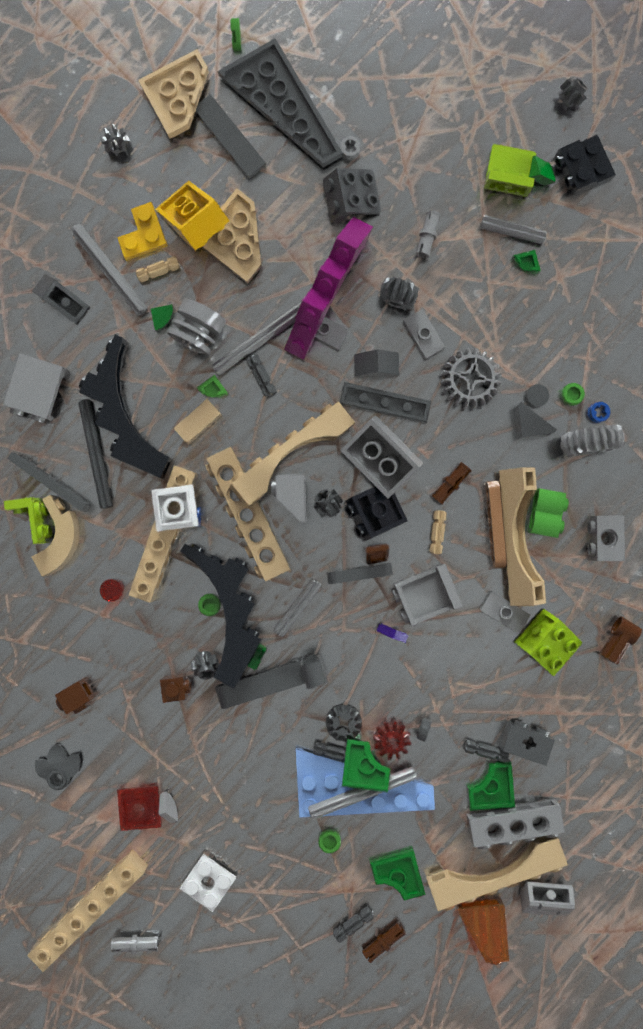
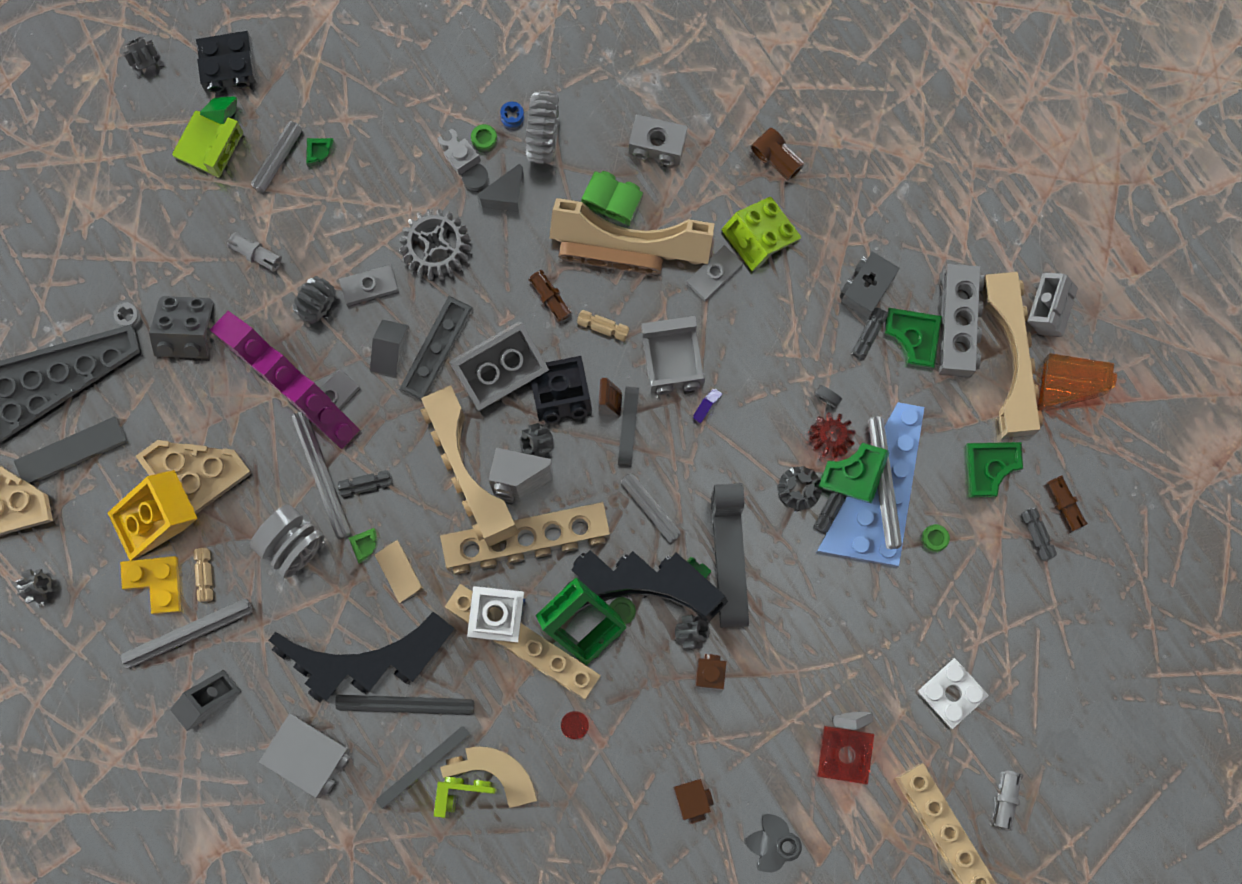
camera: 75 degrees left, 10 degrees down
green tile [151,304,174,332] -> none
none -> light grey plate [438,129,481,176]
none -> green window [535,578,627,665]

